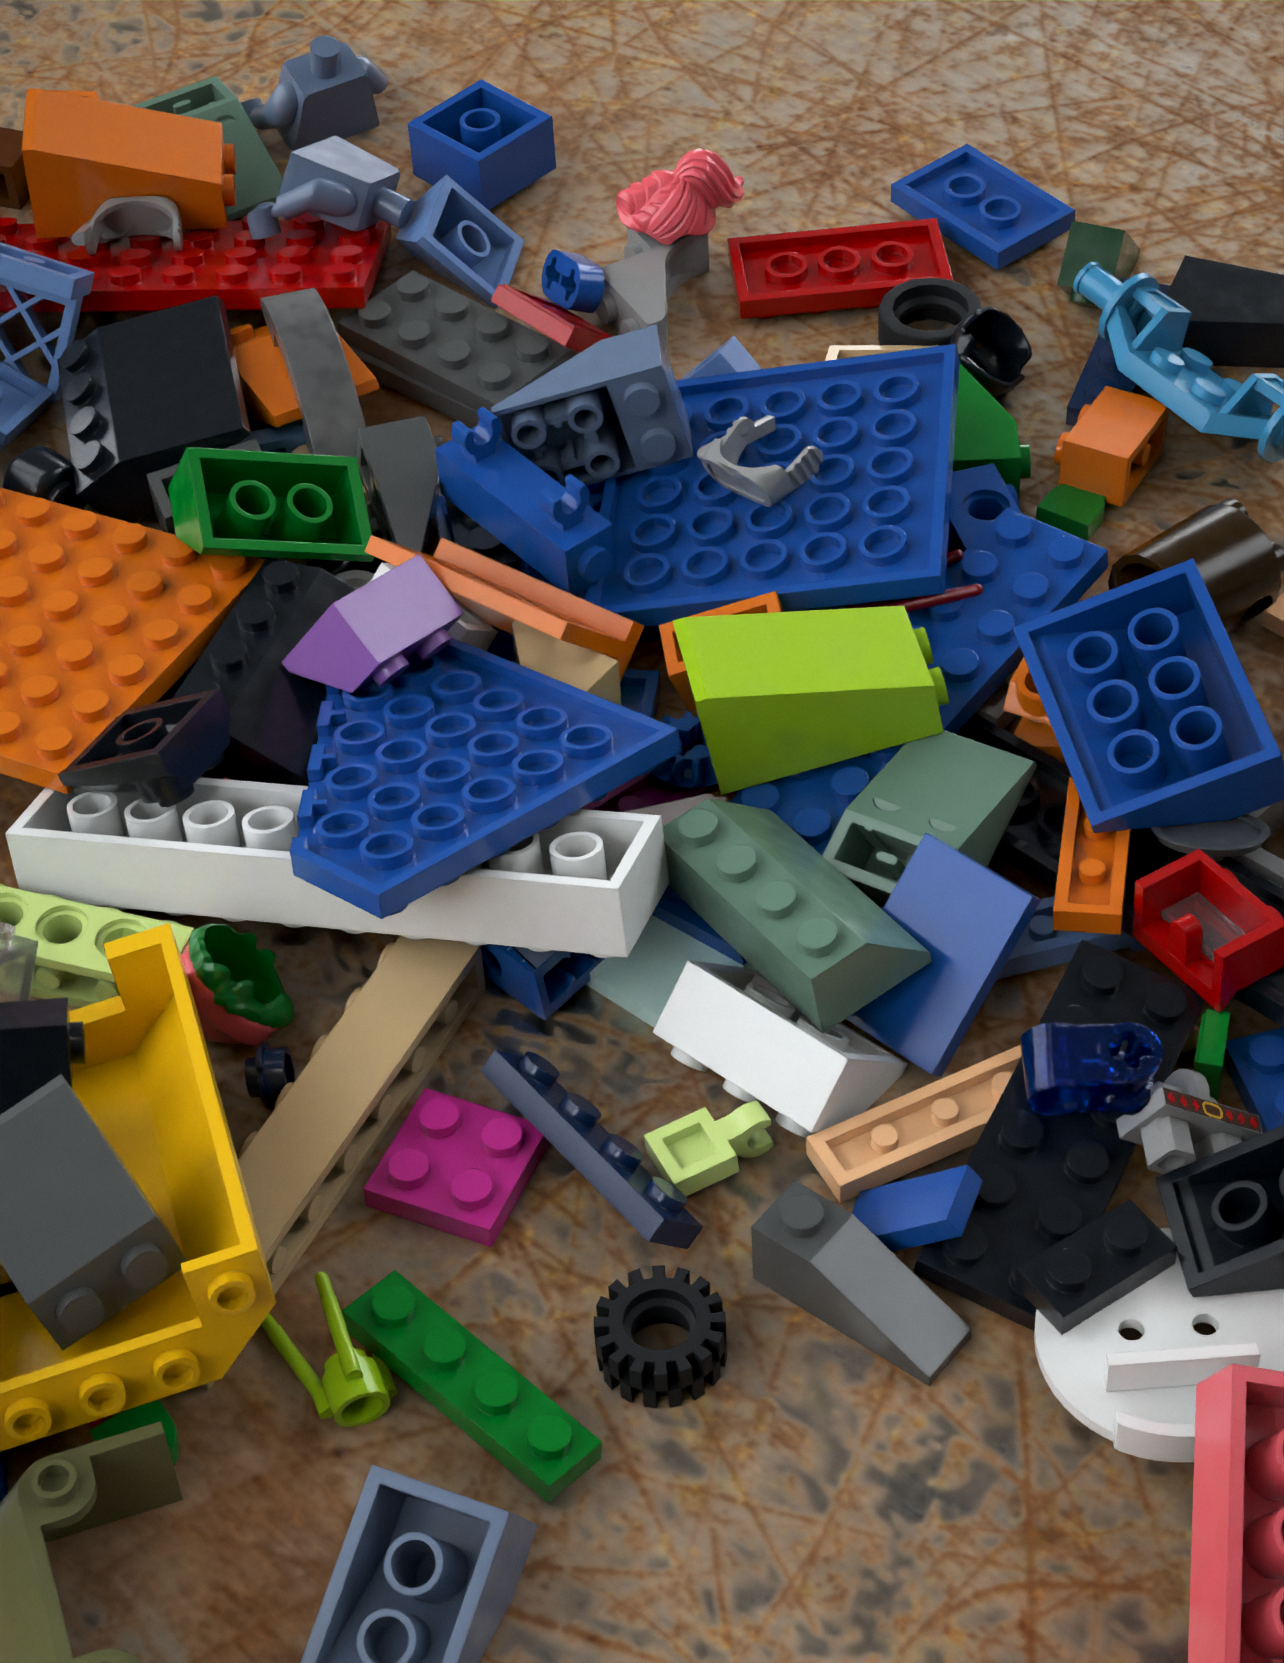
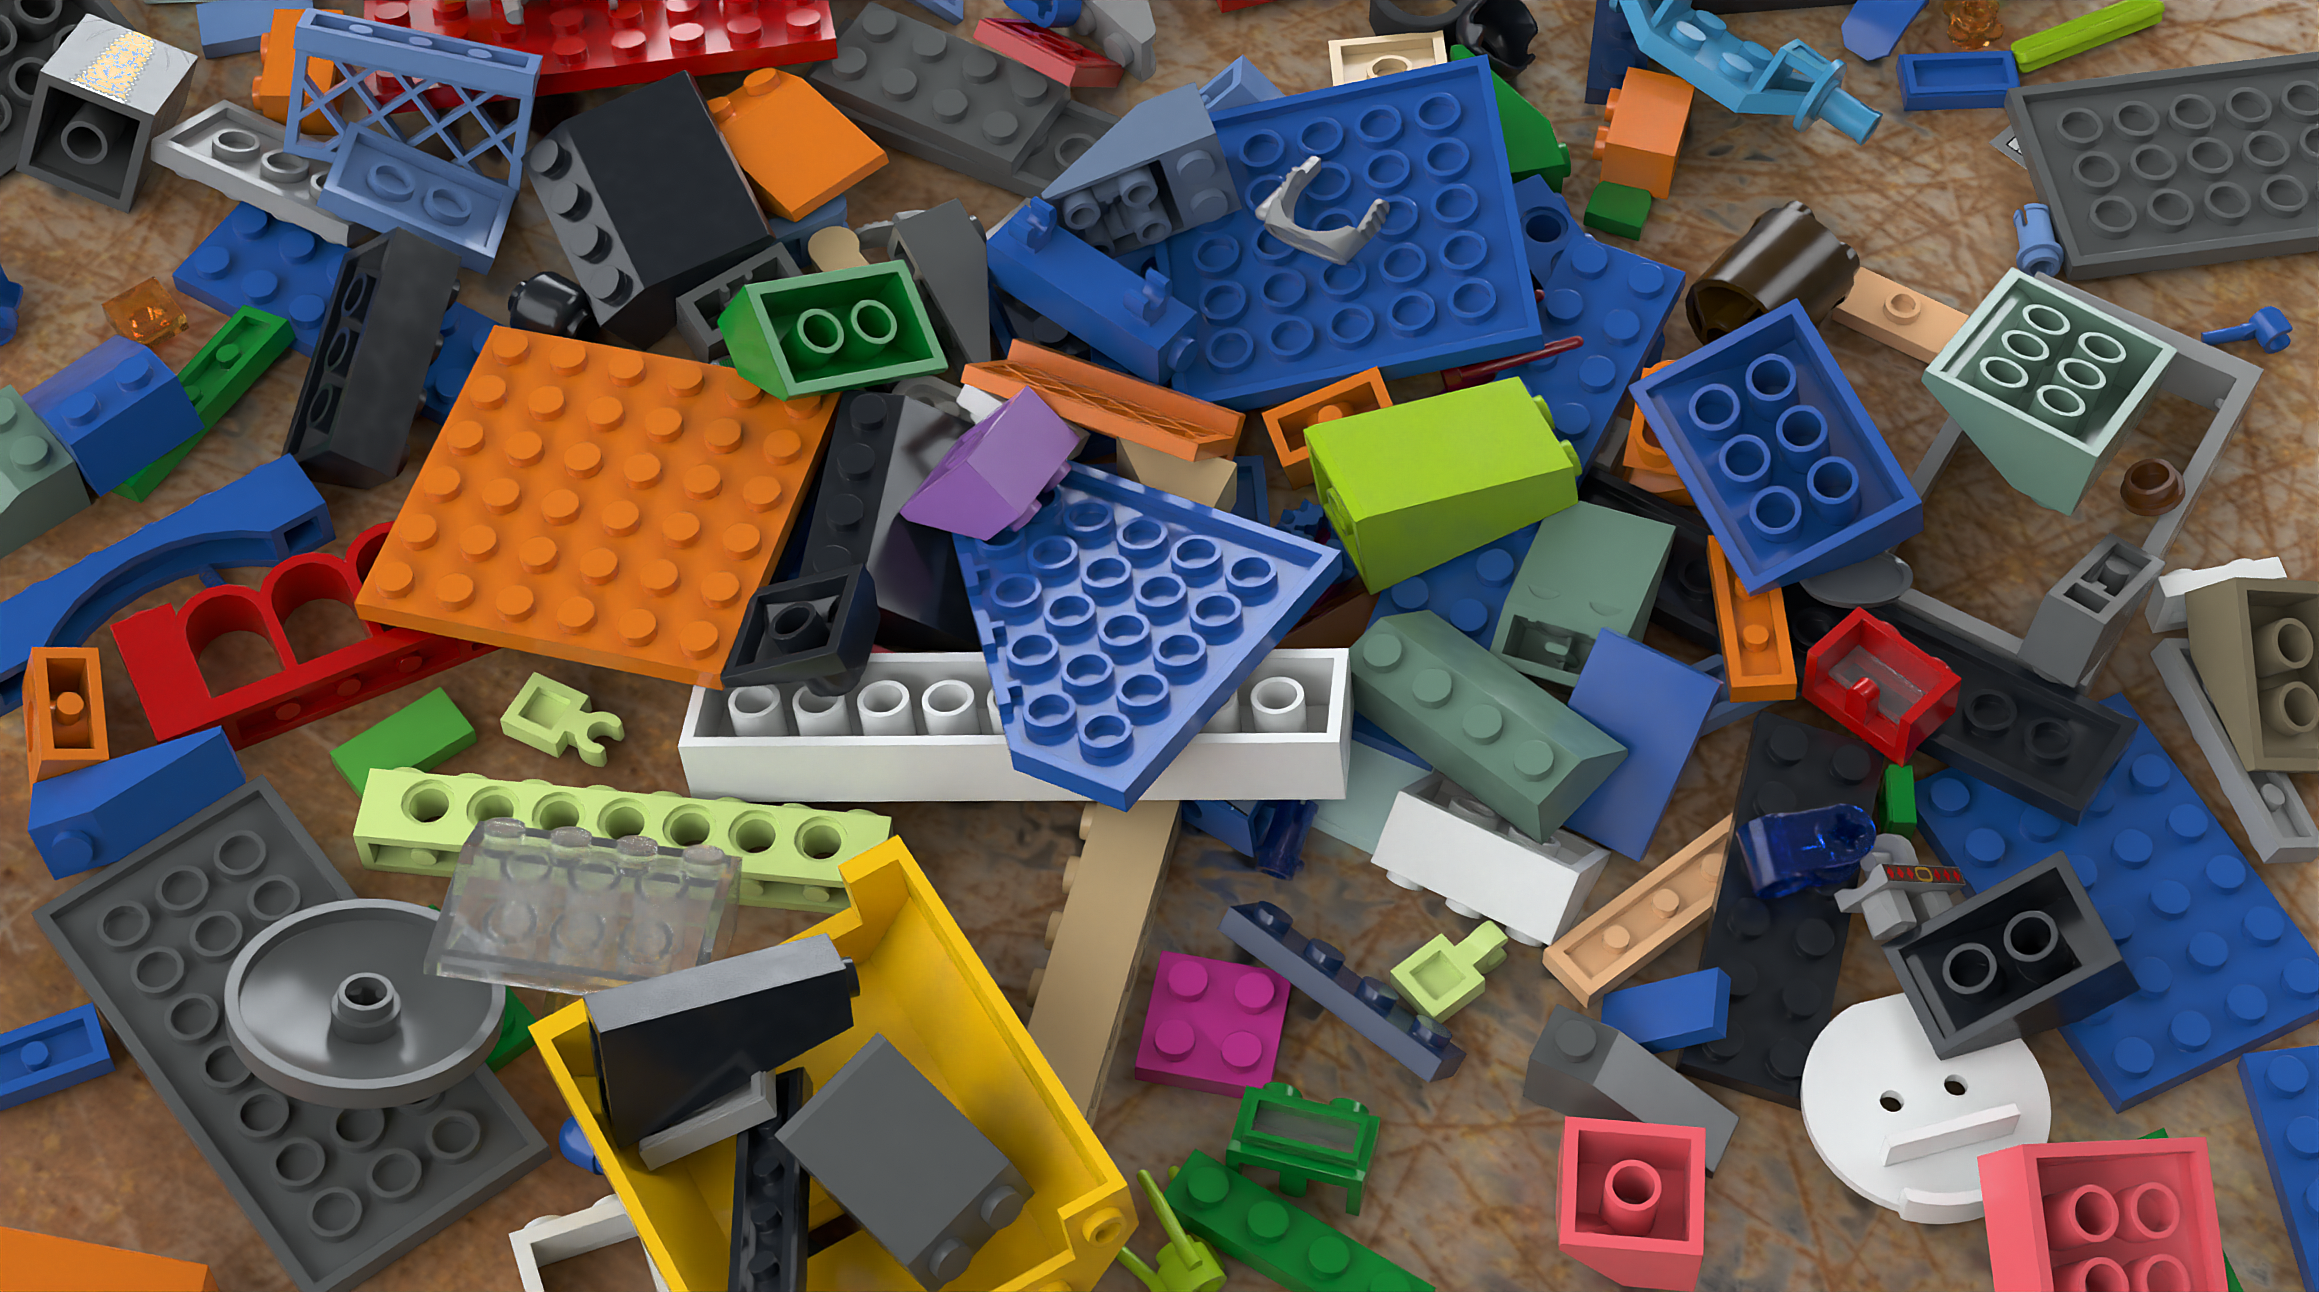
camera: 15 degrees left, 10 degrees up
green hair [181,923,294,1046] -> none
dark blue plate [245,1042,295,1109] -> none
flat silver slope [260,288,366,457] -> none
black tyre [594,1265,727,1408] -> none
black plate [1015,1199,1178,1335] -> none
none -> green window [1225,1082,1381,1216]
none -> clear blue pin [1253,800,1319,881]
none -> coral slope [1556,1116,1706,1292]

